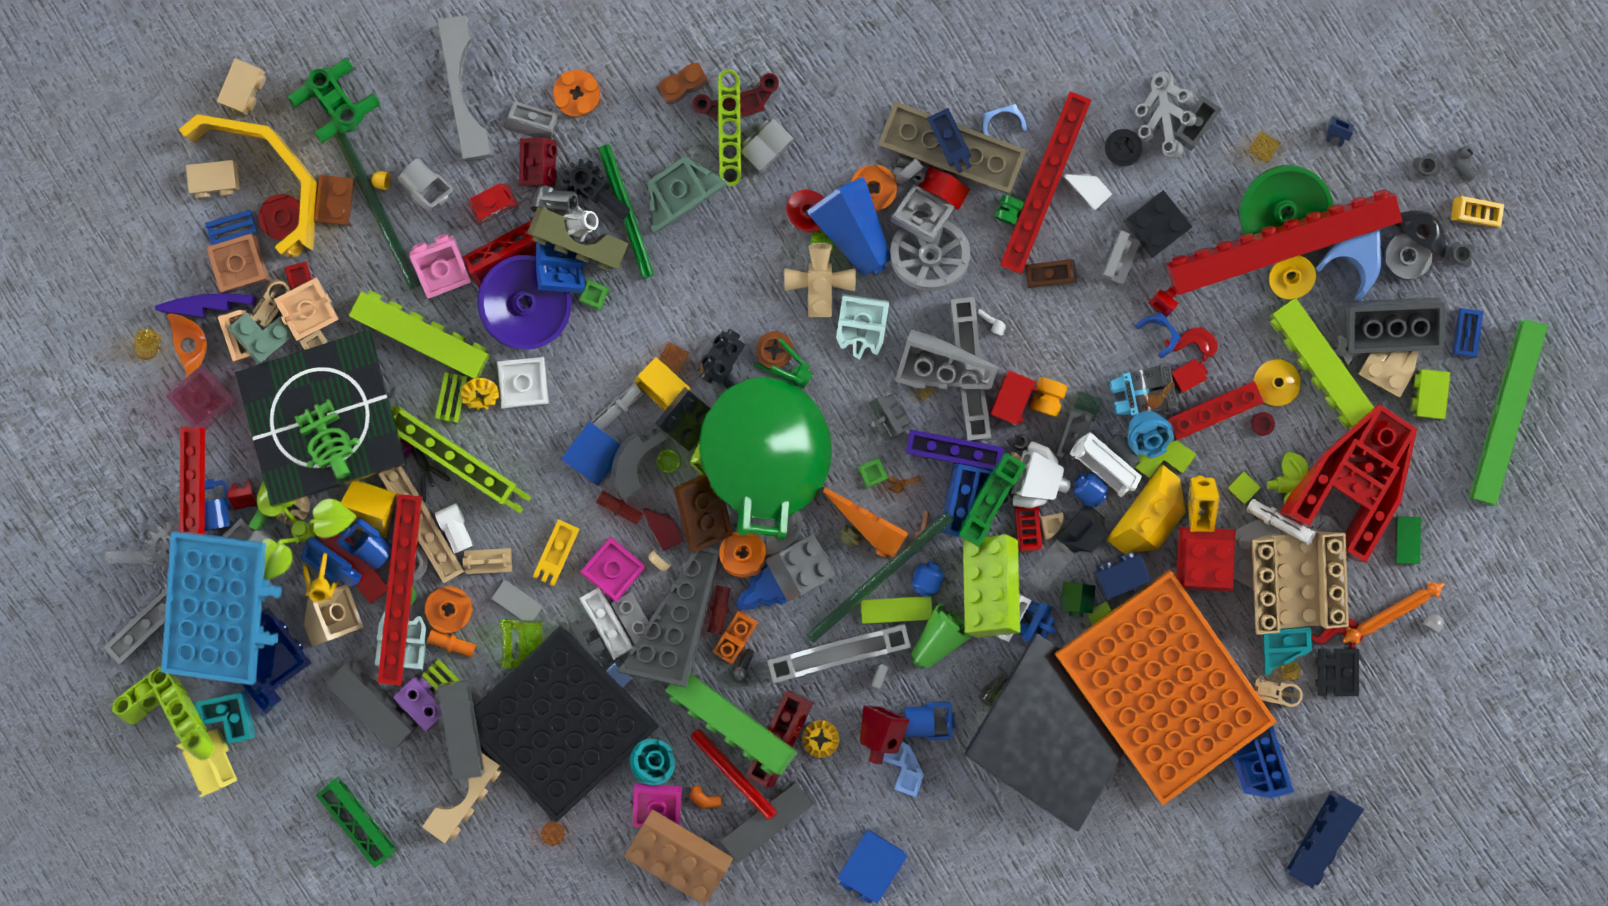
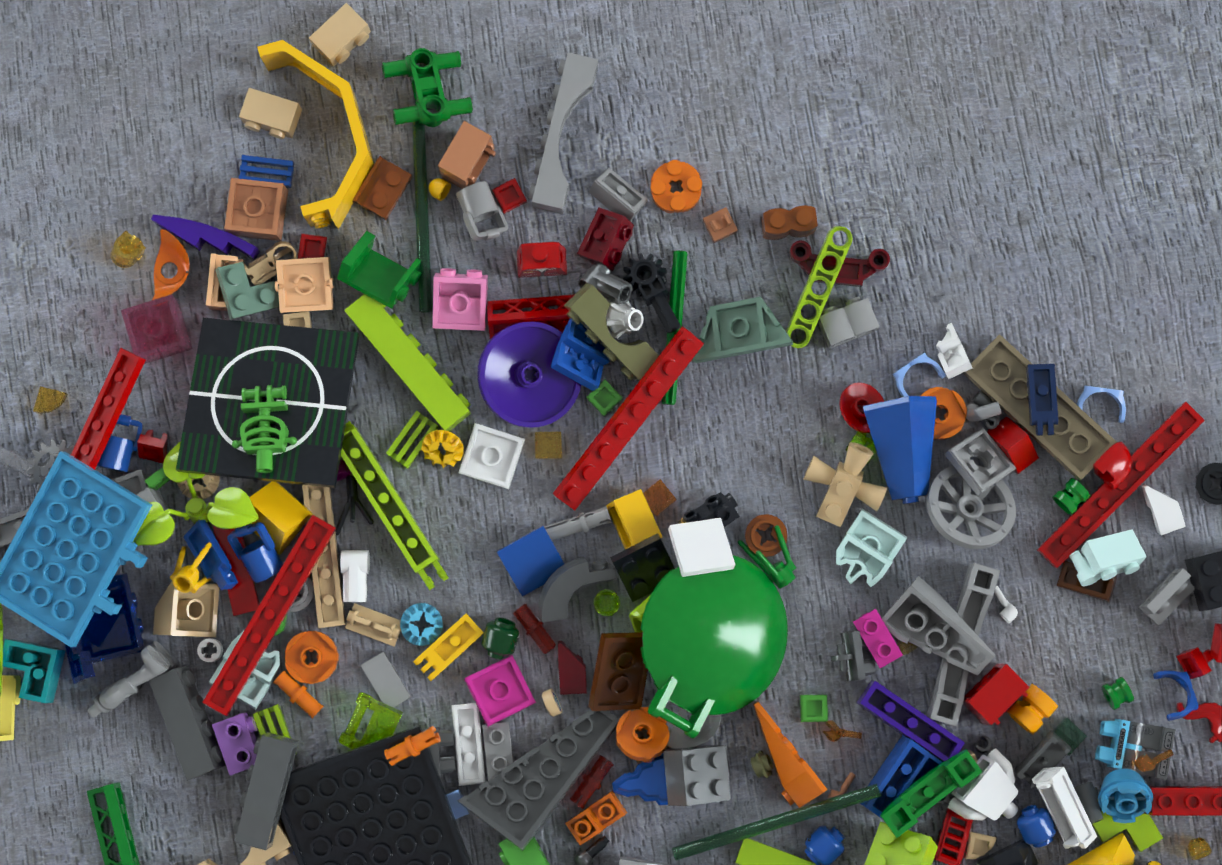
camera: 20 degrees right, 5 degrees down
red tile [258,194,300,241] -> none
red brick [1171,359,1208,394] -> none
none -> clear yellow tile [33,386,68,413]
none -> light grey piece [88,641,173,718]
none -> white bush [197,638,223,662]
none -> green panel [337,231,421,309]
none -> orange pin [384,726,441,766]
none -> medium azure gear [400,603,443,646]
none -> nougat container [438,121,496,189]
none -> dark green head [481,617,519,659]
none -> red tile [492,178,527,214]
none -> clear yellow tile [535,432,562,459]
none -> red plate [553,326,704,511]
none -> white tile [668,518,735,577]
none -> nougat tile [703,207,738,243]
none -> dark pink hinge [853,609,903,668]
none -> light blue cap [892,353,946,397]
none -> white slope [936,323,973,379]
none -> light aqua hinge [1069,529,1147,586]
none -> red brick [1093,442,1132,490]
none -> green wheel [1101,677,1134,710]
none -> clear yellow hinge [1188,837,1212,860]

